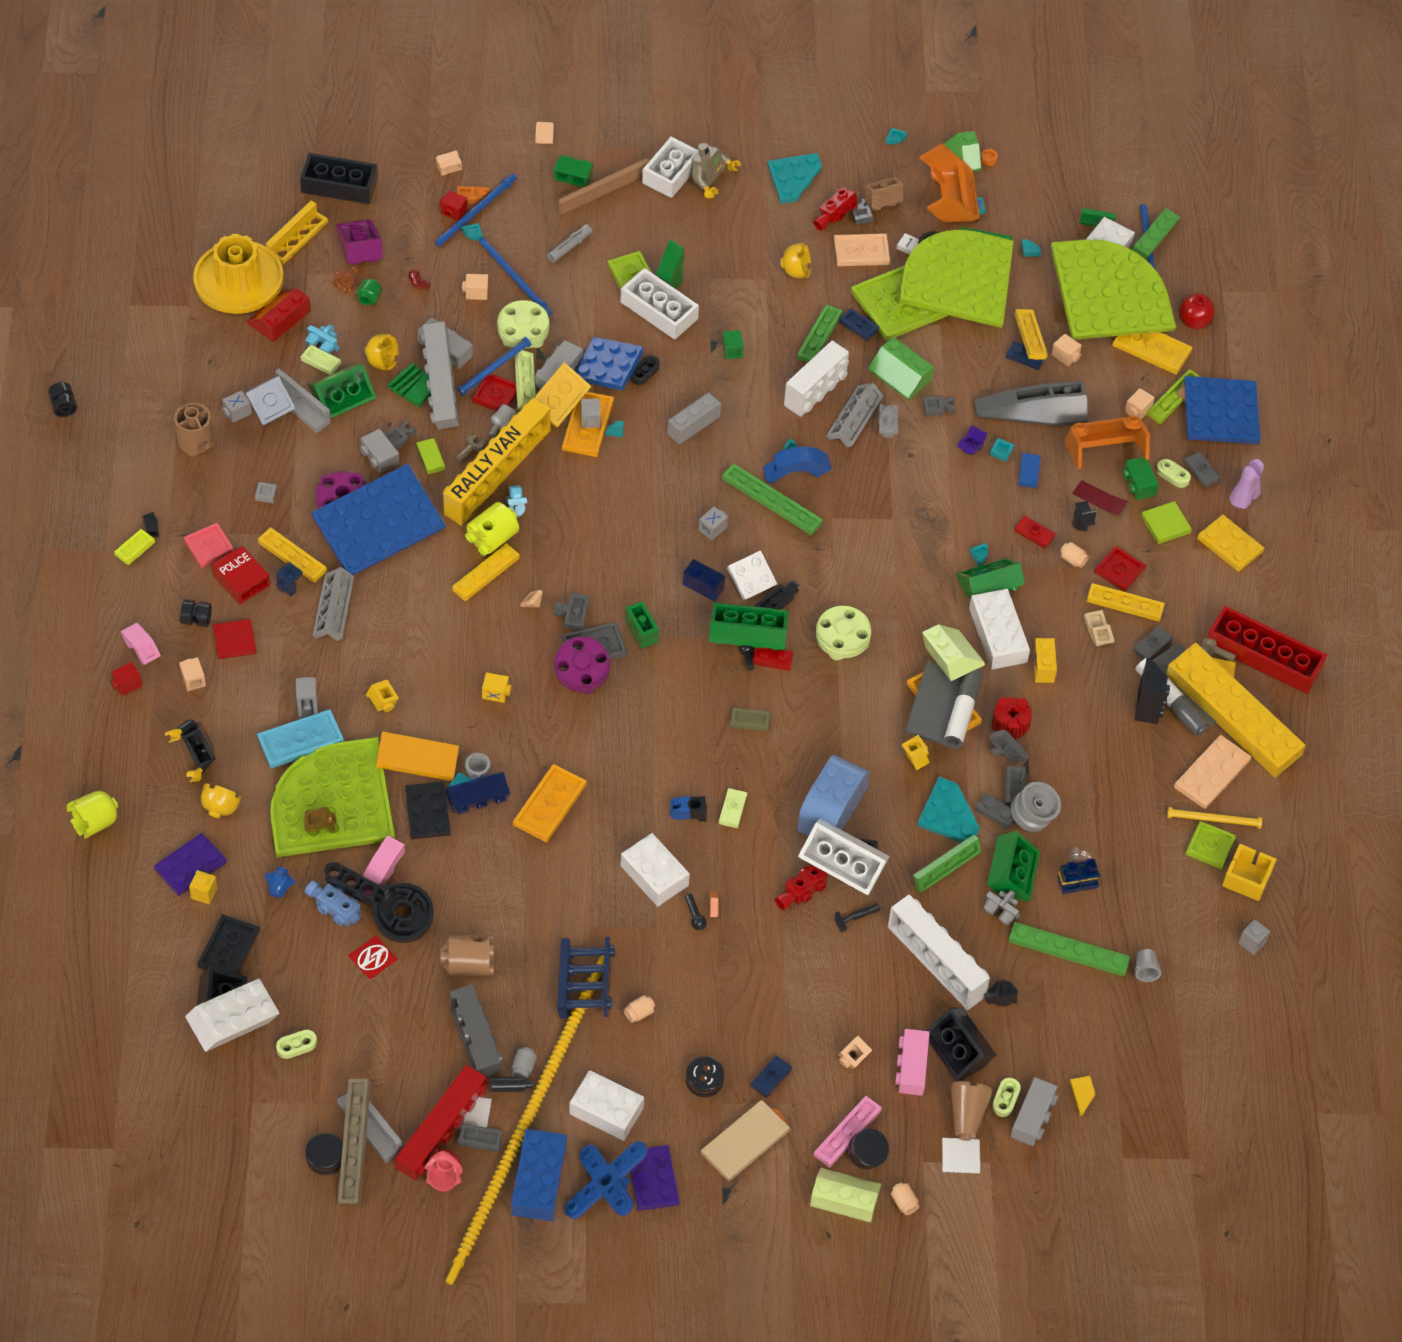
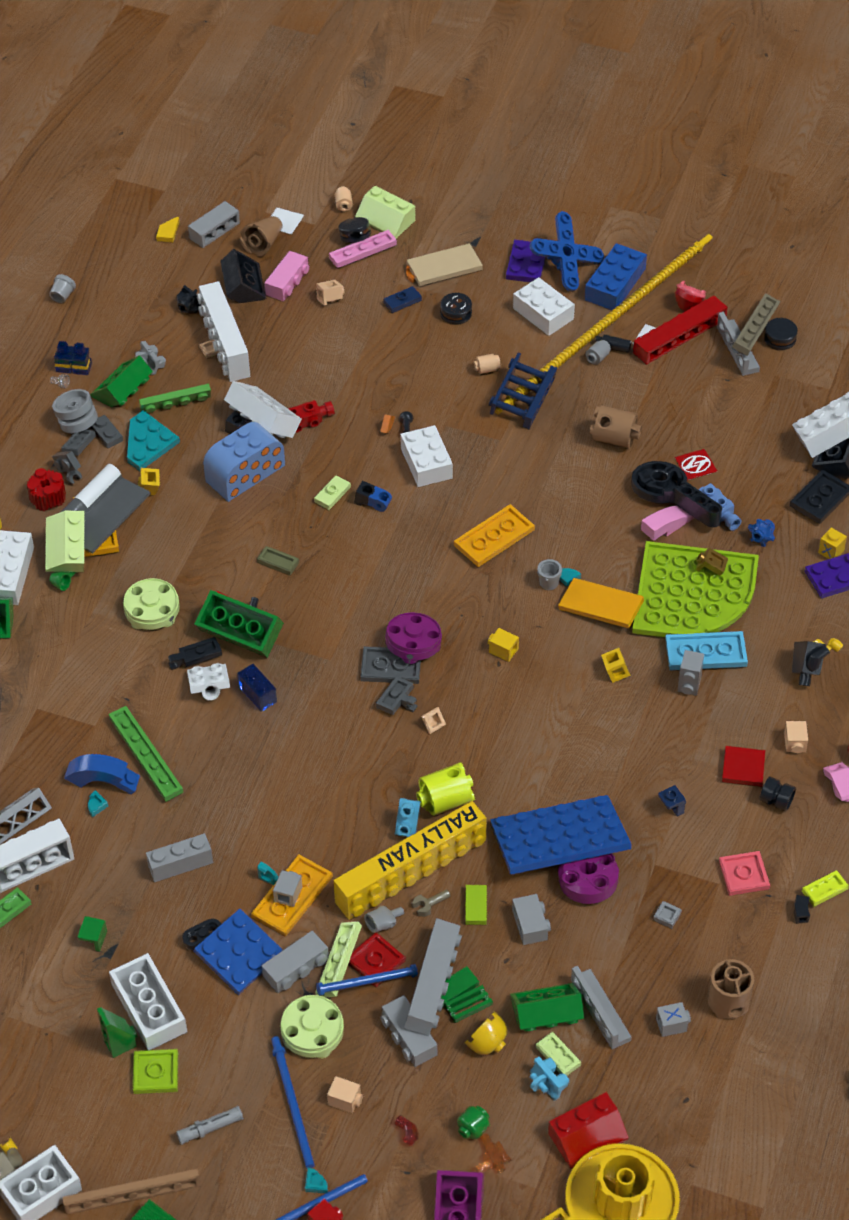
camera: 155 degrees left, 5 degrees down
yellow cylinder [201,783,242,818] -> none
red brick [212,546,271,605] -> none
tile [245,375,295,425] -> none
yellow plate [258,527,327,583] -> none
yellowish green plate [276,1030,317,1059] -> none
light grey fence [313,567,354,641] -> none
dark grey plate [385,421,416,450] -> none
black plate [405,781,451,840] -> none
clear blue brick [445,772,510,815] -> none
dark grey wedge [450,984,503,1077] -> none
yellow plate [452,543,520,602] -> none
dark grey plate [458,1123,503,1152] -> none
yellow plate [534,362,591,428] -> none
green brick [625,601,659,649] -> none
light grey brick [698,507,728,540] -> none
black piece [835,903,880,932] -> none
yellowish green plate [992,1078,1020,1117] -> none
bright green plate [1009,922,1131,977] -> none

